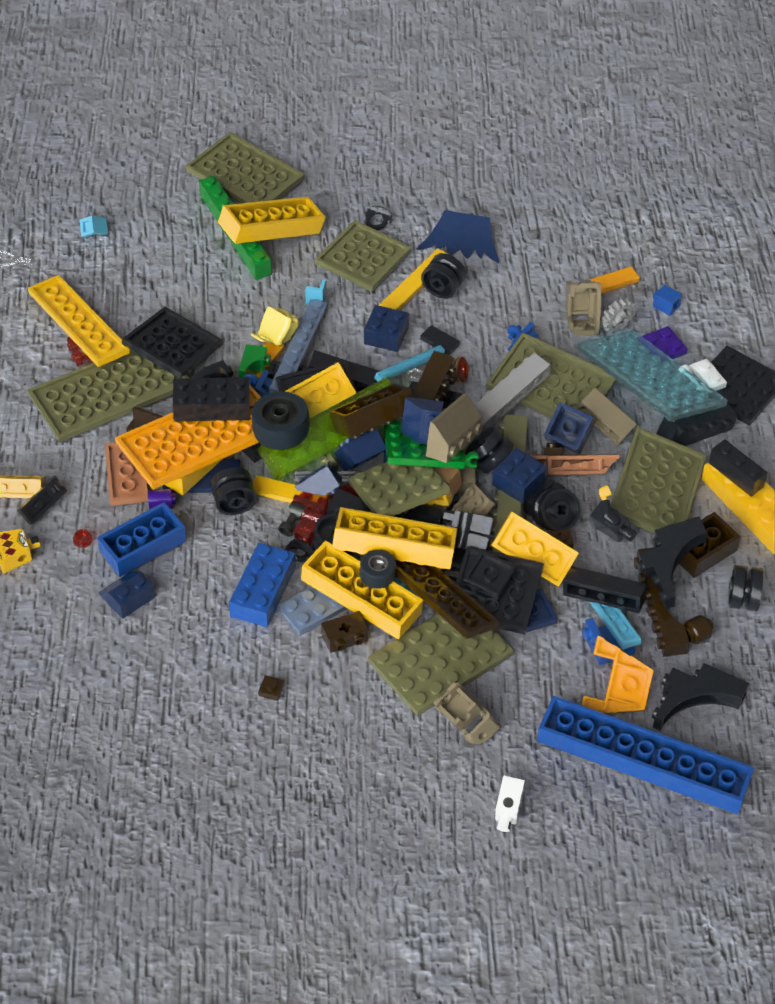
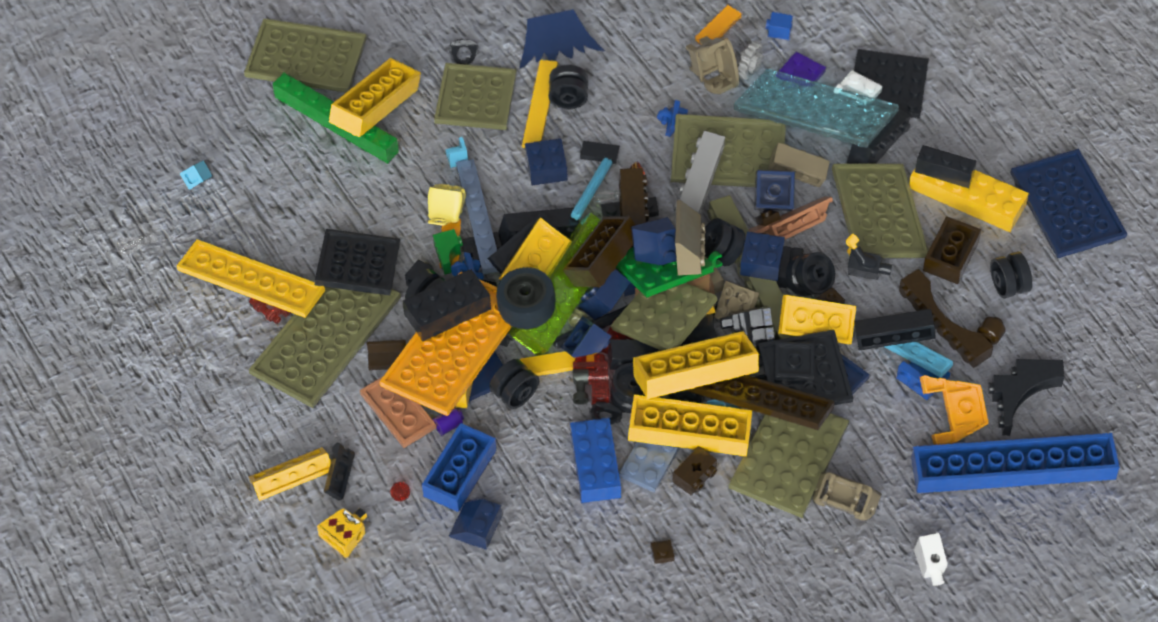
camera: 25 degrees left, 5 degrees up
black wheel [359,550,396,589] -> none
black arch [637,516,706,609] -> none

